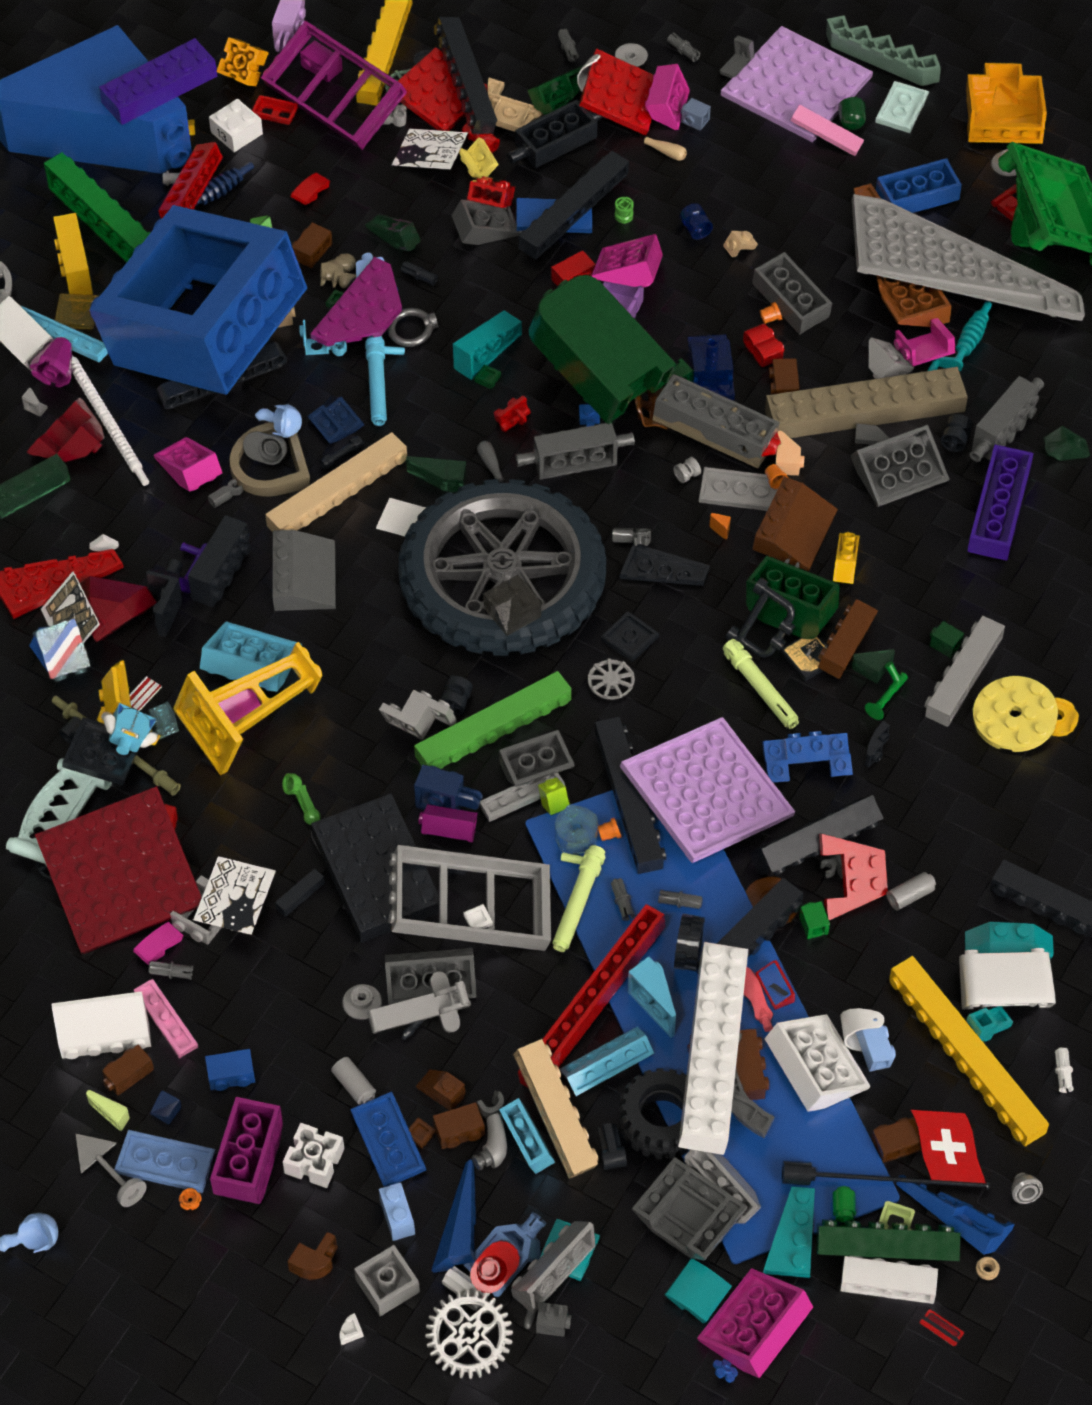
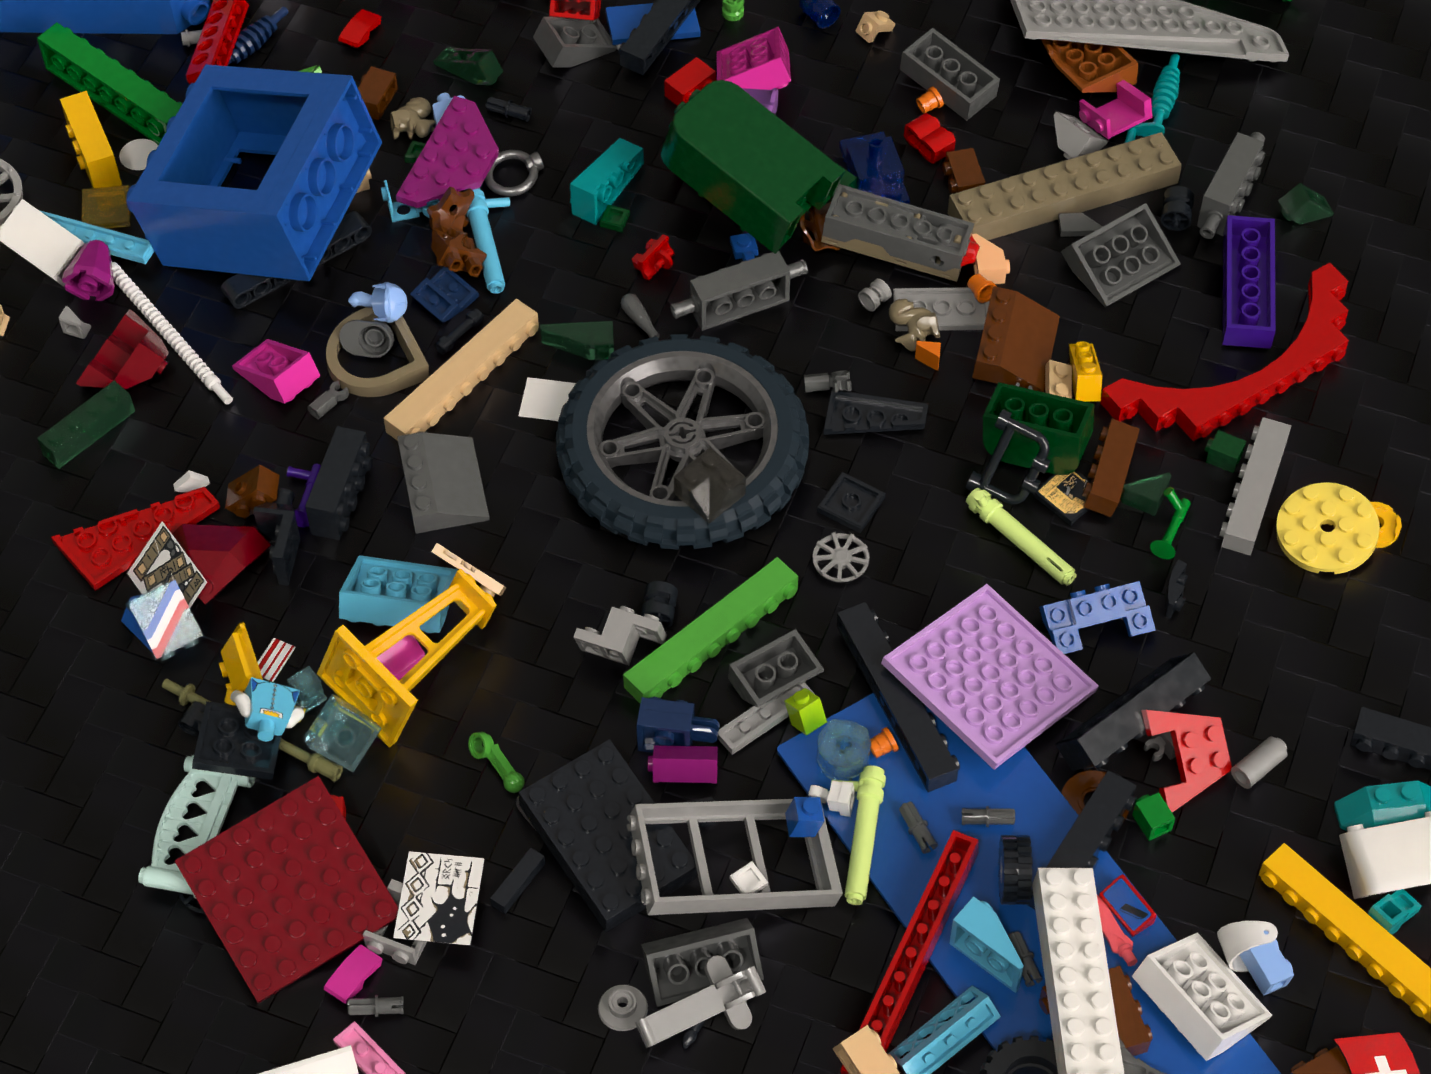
camera: 10 degrees left, 0 degrees up
none -> white sticker [119,139,158,170]
none -> reddish brown brick [225,465,280,519]
none -> clear light blue slope [304,694,382,772]
none -> reddish brown hips [426,187,487,277]
none -> tan wing [431,543,506,597]
none -> blue brick [785,797,825,837]
none -> white piece [808,781,856,817]
none -> dark tan animal [889,299,941,351]
none -> dark grey axle [1008,931,1043,987]
none -> tan plate [1045,360,1072,399]
none -> red arch [1100,262,1349,441]

